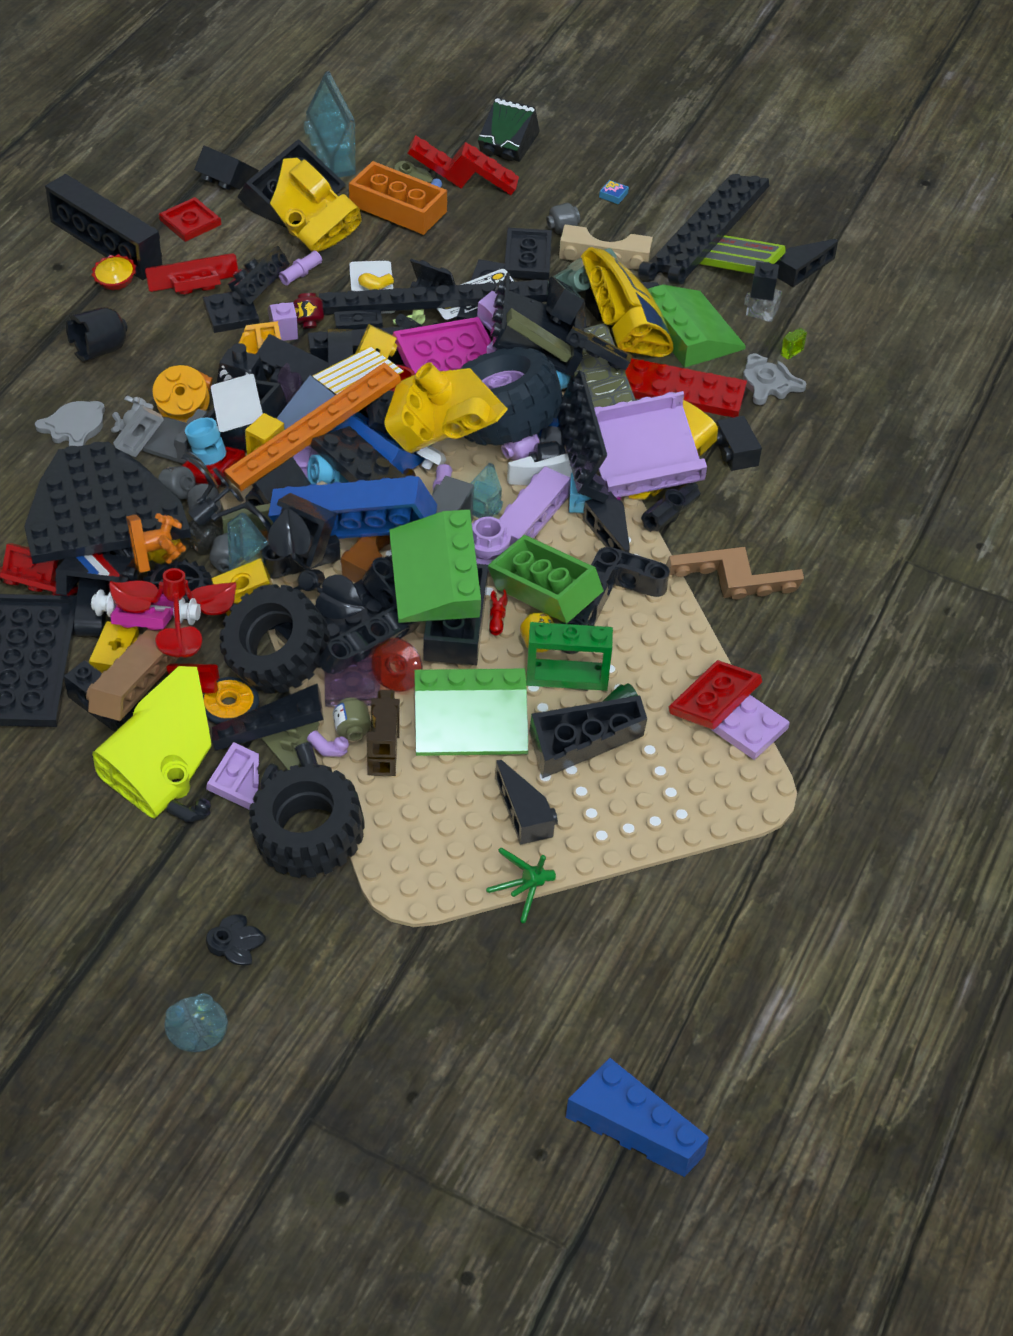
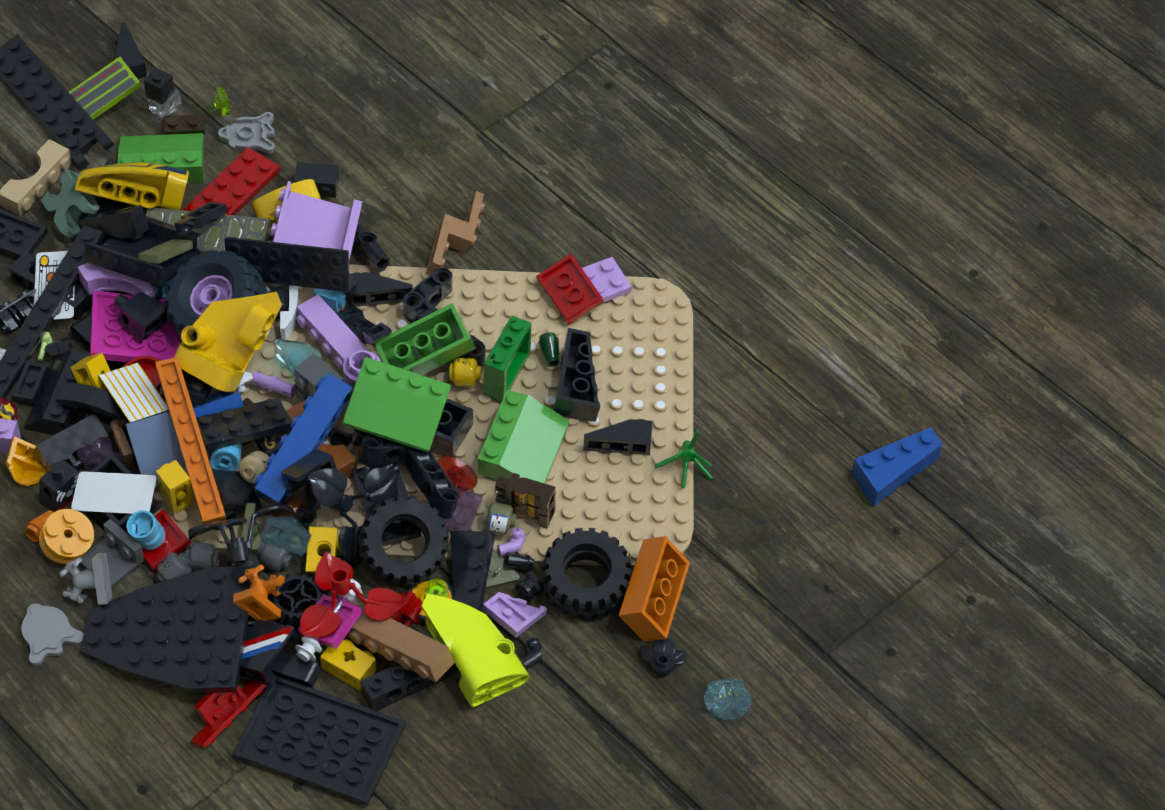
camera: 70 degrees left, 5 degrees up
none -> black torso [114,292,168,342]
none -> dark brown plate [163,114,205,135]
none -> black slope [336,305,392,344]
none -> clear neon green tile [425,579,448,598]
none -> orange brick [619,536,690,642]

